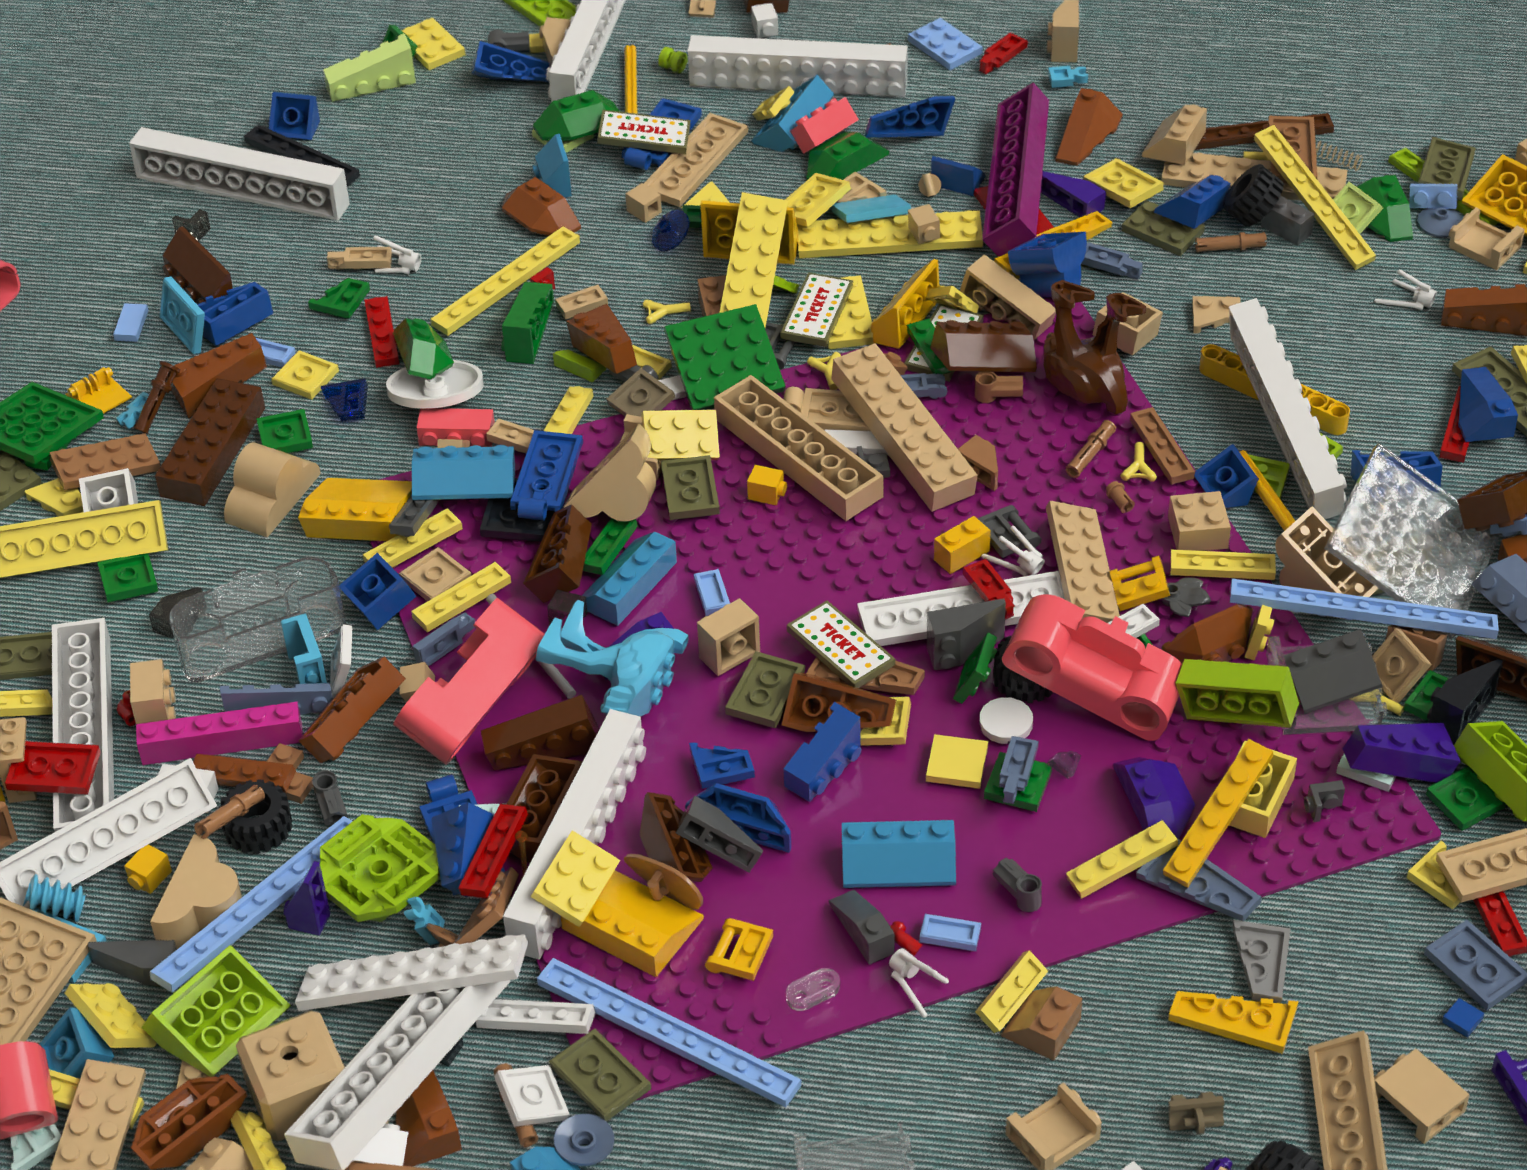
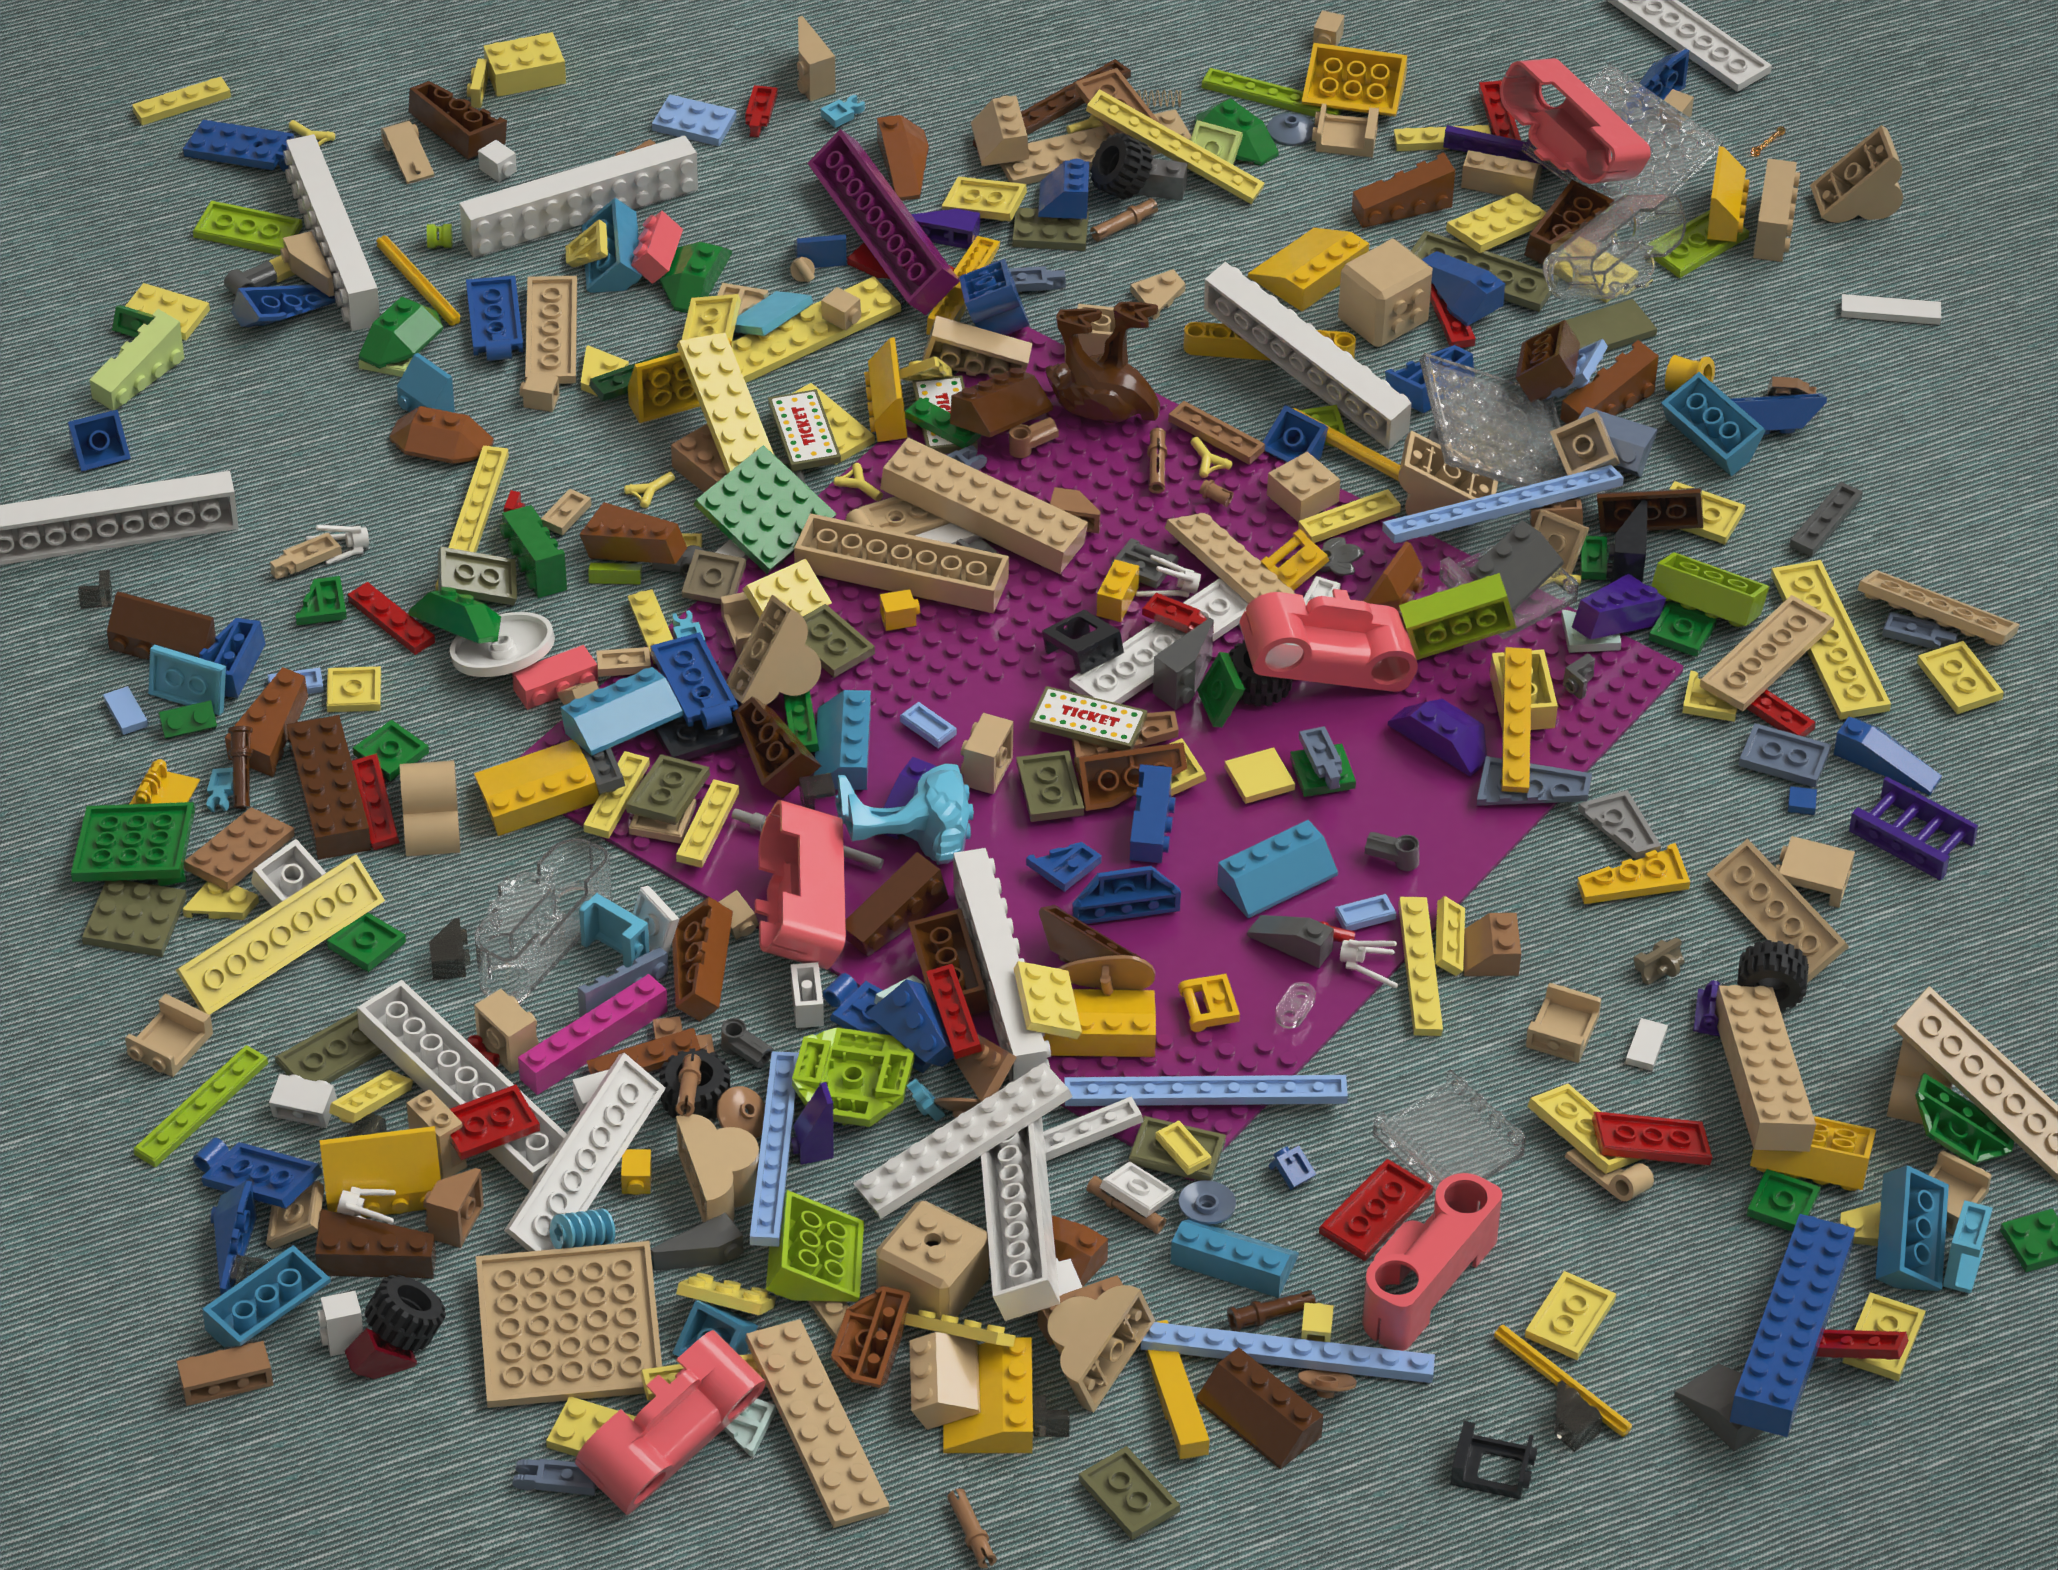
camera: 35 degrees left, 0 degrees up
black plate [244,124,360,187] -> none
clear blue wing [321,378,368,422] -> none
blue brick [338,553,416,630] -> none
sand blue hinge [412,613,476,666] -> none
clear orange hinge [515,830,528,880] -> none
tile [597,110,691,154] -> none
clear blue dish [652,210,690,252] -> none
dark grey slope [676,795,763,873] -> none
blue wedge [864,96,956,138] -> none
white tile [980,697,1033,744] -> none
clear purple tile [1047,751,1081,779] -> none
light yellow plate [1066,820,1178,899] -> none
light yellow wing [1244,605,1274,660] -> none
white plant [1374,270,1437,311] -> none
light blue plate [1409,184,1457,209] -> none
olive tile [1418,137,1476,200] -> none
none -> green plate [158,700,217,739]
none -> red plate [352,753,400,850]
none -> olive plate [438,546,517,605]
none -> olive plate [626,754,710,825]
none -> medium azure plate [673,610,705,640]
none -> medium nougat dish [717,1086,765,1139]
none -> white brick [791,962,824,1028]
none -> black window [1042,610,1124,674]
none -> light yellow tile [1155,1121,1212,1175]
none -> yellow slope [1248,228,1369,312]
none -> bracket [1268,1146,1317,1190]
none -> tan plate [1338,238,1433,348]
none -> light yellow plate [1398,897,1443,1036]
none -> tan brick [1550,411,1620,476]

